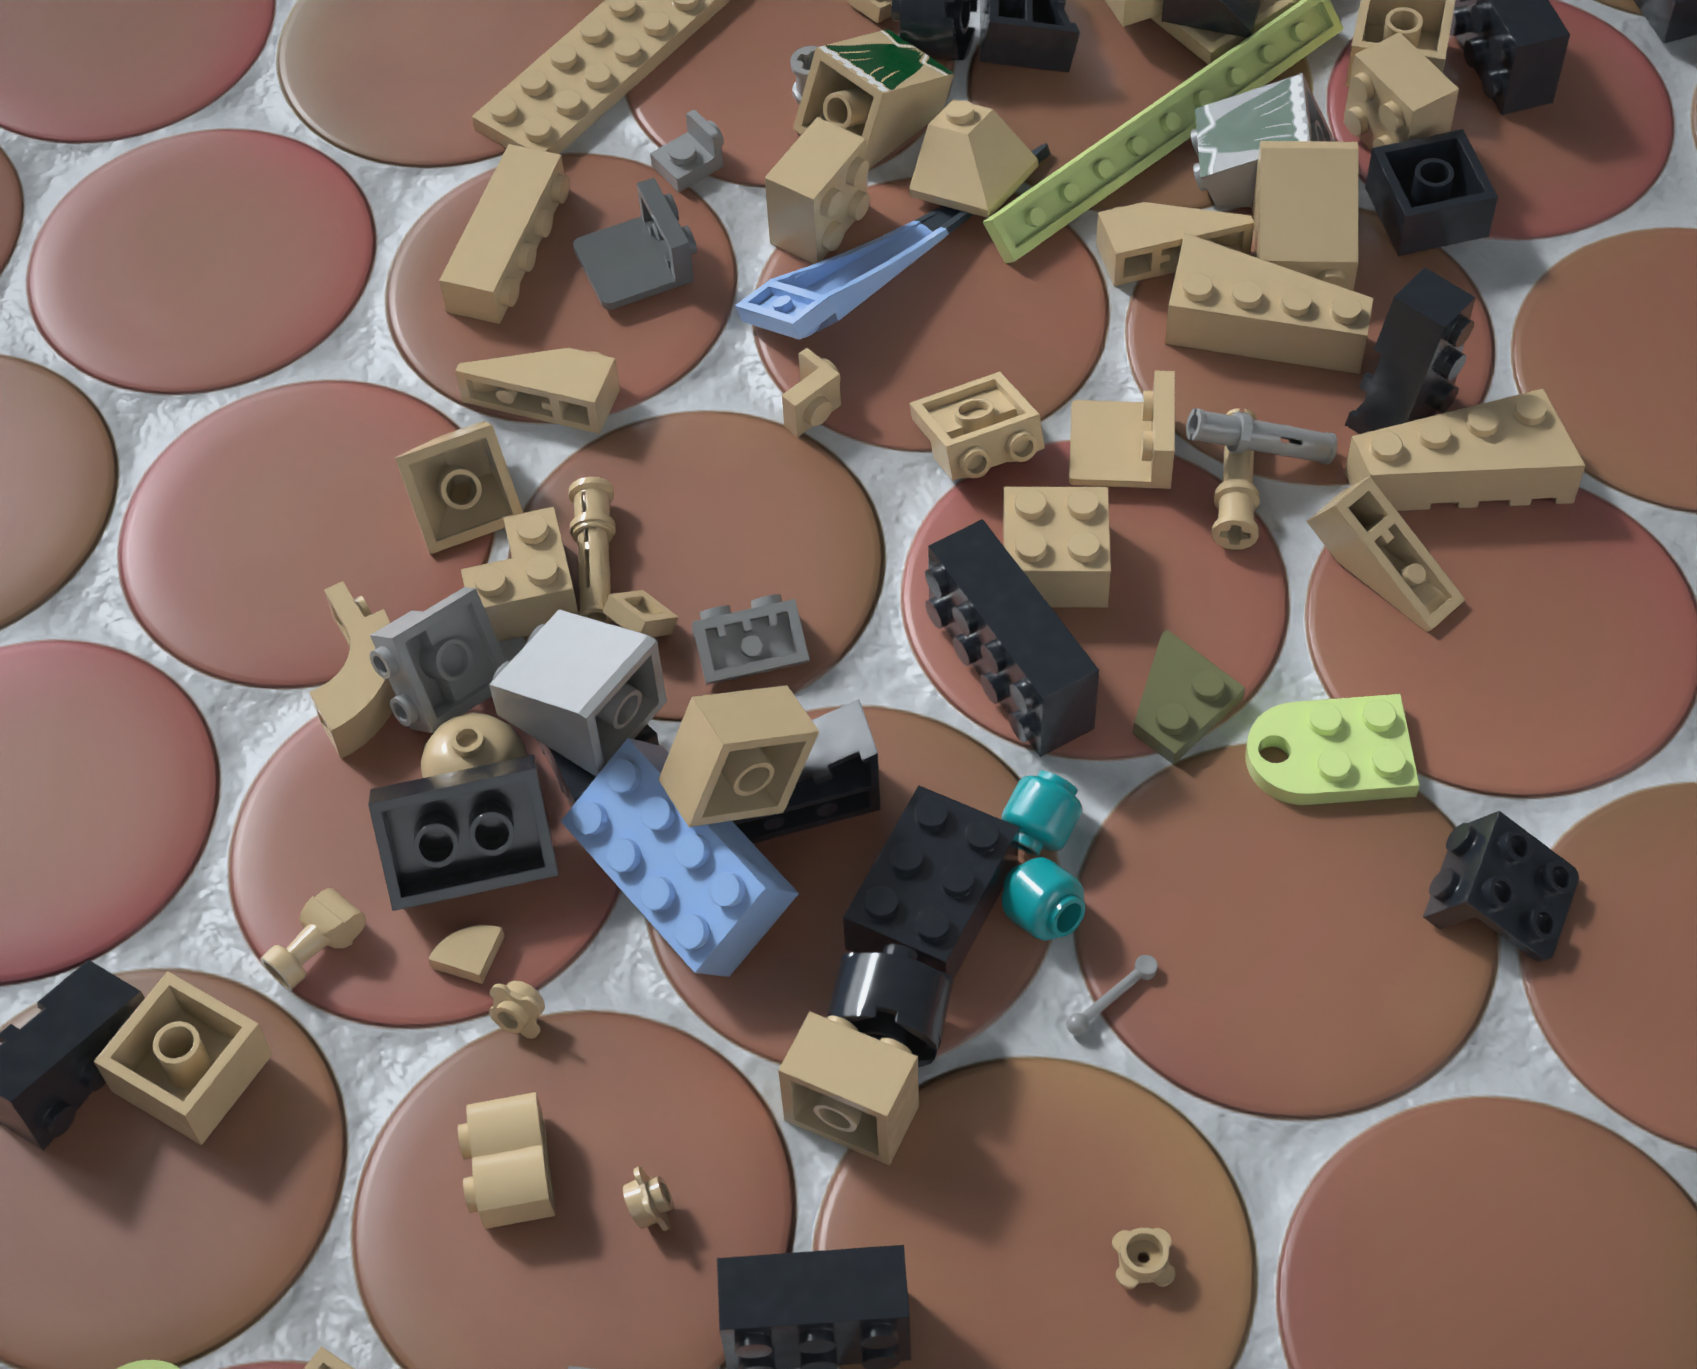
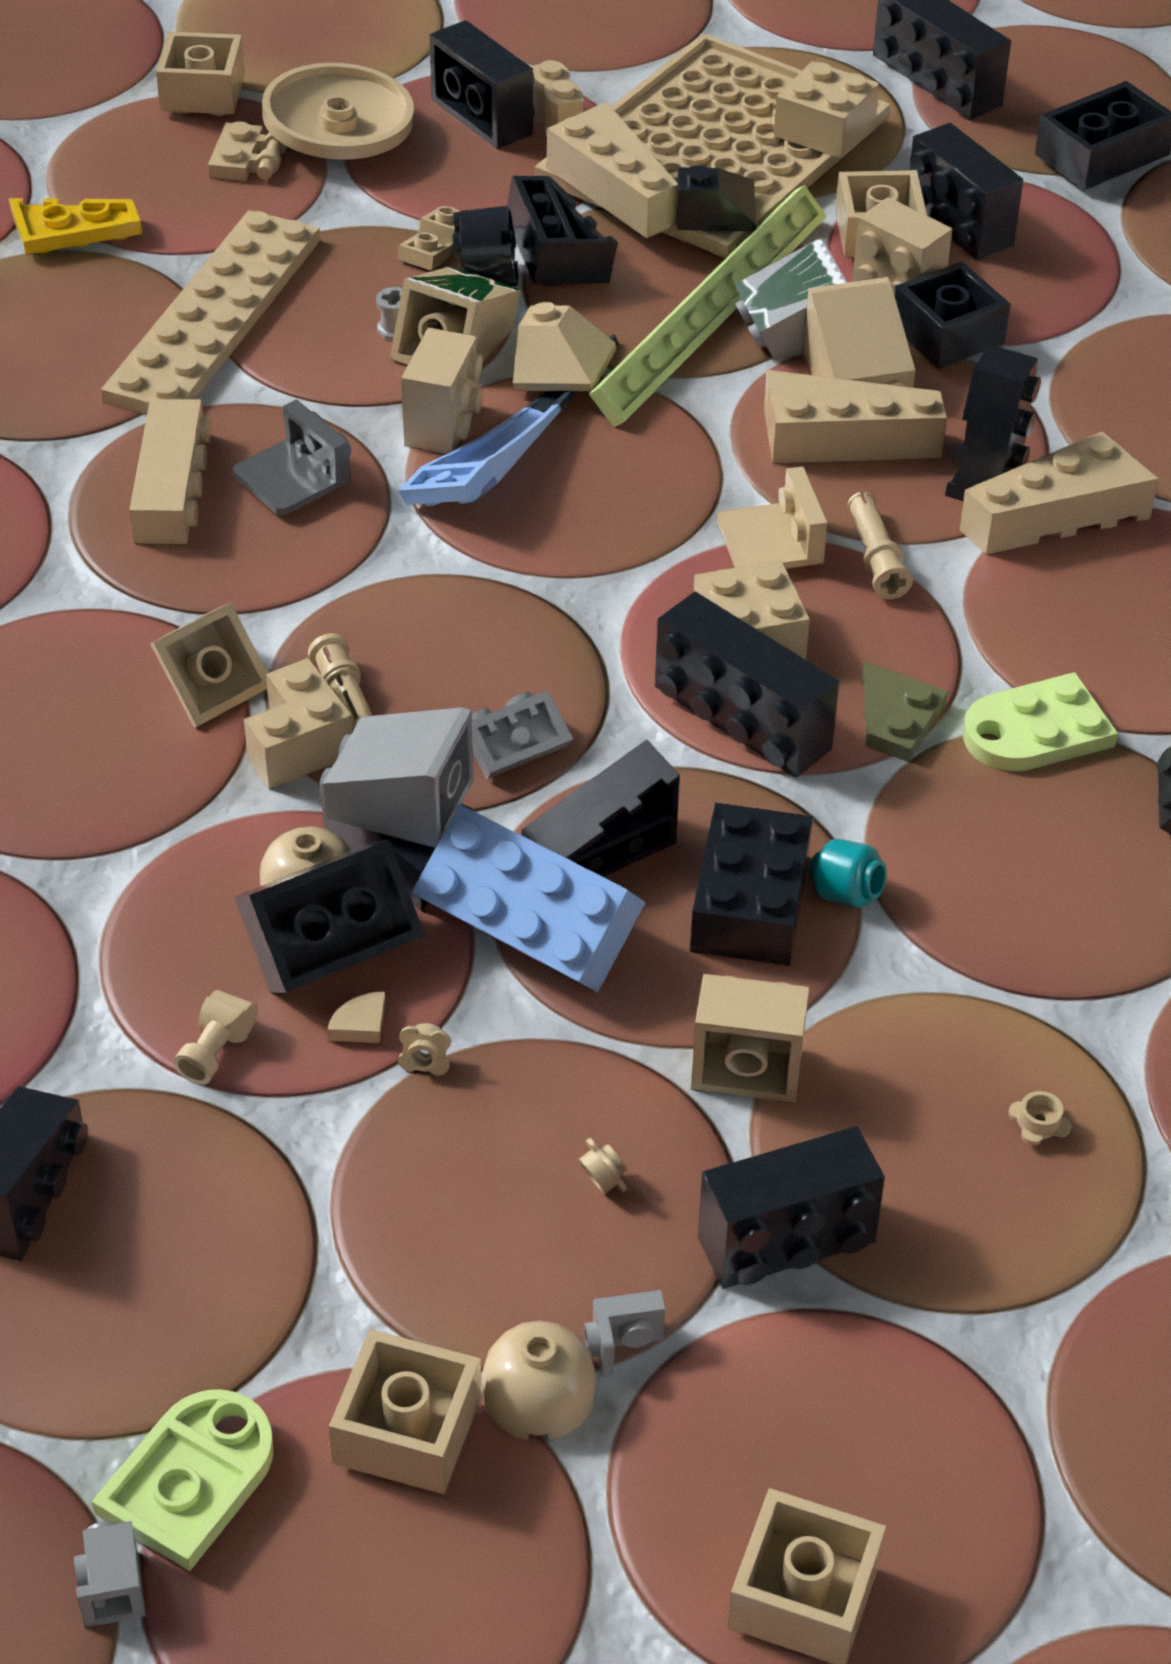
camera: 20 degrees left, 10 degrees down
tan brick [94,971,273,1145] -> none
tan arch [309,581,396,759] -> none
light grey plate [370,587,506,733] -> none
tan slope [455,348,620,434] -> none
tan brick [458,1092,555,1229] -> none
light grey bracket [650,109,724,193] -> none
tan brick [658,685,820,827] -> none
tan bracket [782,348,841,438] -> none
black brick [827,944,954,1067] -> none
tan plate [909,372,1045,481] -> none
teal head [1001,770,1083,856] -> none
light grey hinge [1066,955,1158,1036] -> none
tan slope [1096,202,1254,286] -> none
light grey pin [1186,408,1338,464] -> none
tan slope [1306,476,1466,632] -> none

